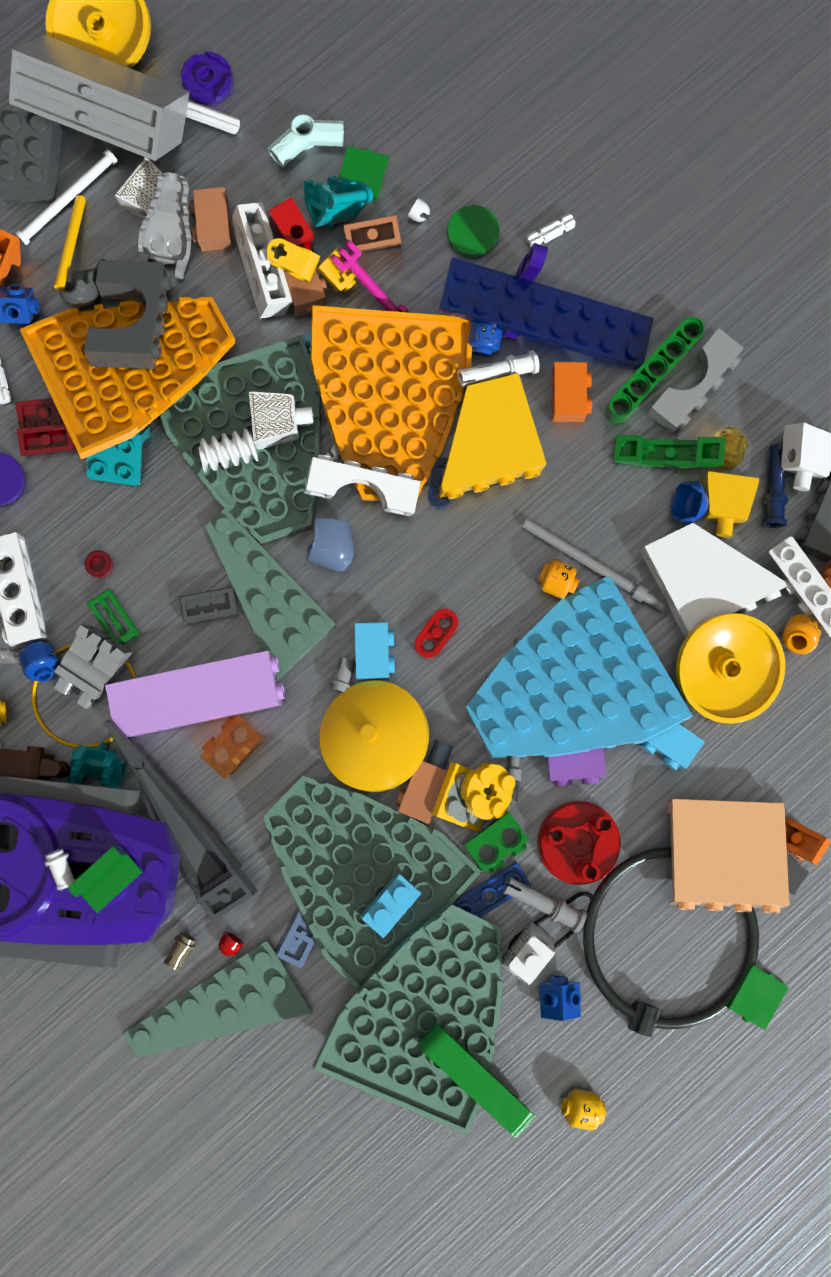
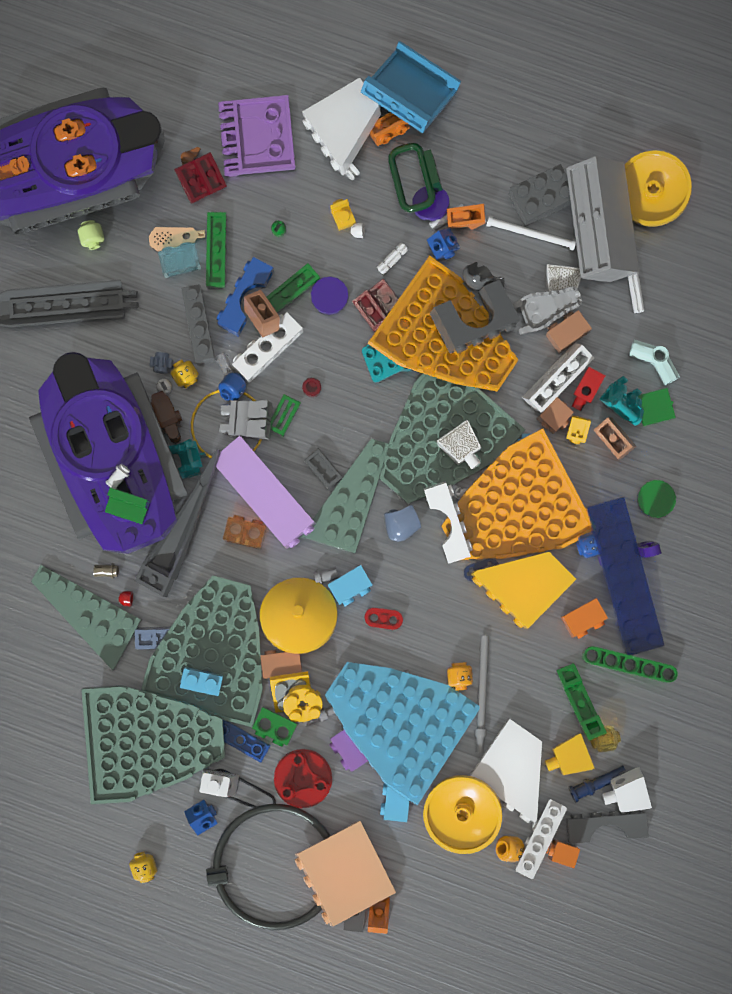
camera: 65 degrees right, 0 degrees up
yellow bar [54,195,86,291] -> none
dark purple tile [181,52,233,104] -> none
white piece [199,428,258,473] -> none
yellow piece [266,238,320,283] -> none
dark pink hinge [330,240,409,313] -> none
white hinge [408,198,430,222] -> none
green beam [417,1023,536,1139] -> none
sand blue hinge [427,740,453,770] -> none
white pin [458,350,539,387] -> none
light grey pin [502,876,587,933] -> none
white axle [526,213,576,248] -> none
light grey arch [647,328,744,435] -> none
blue hair [671,481,709,525] -> none
green piece [727,964,789,1030] -> none

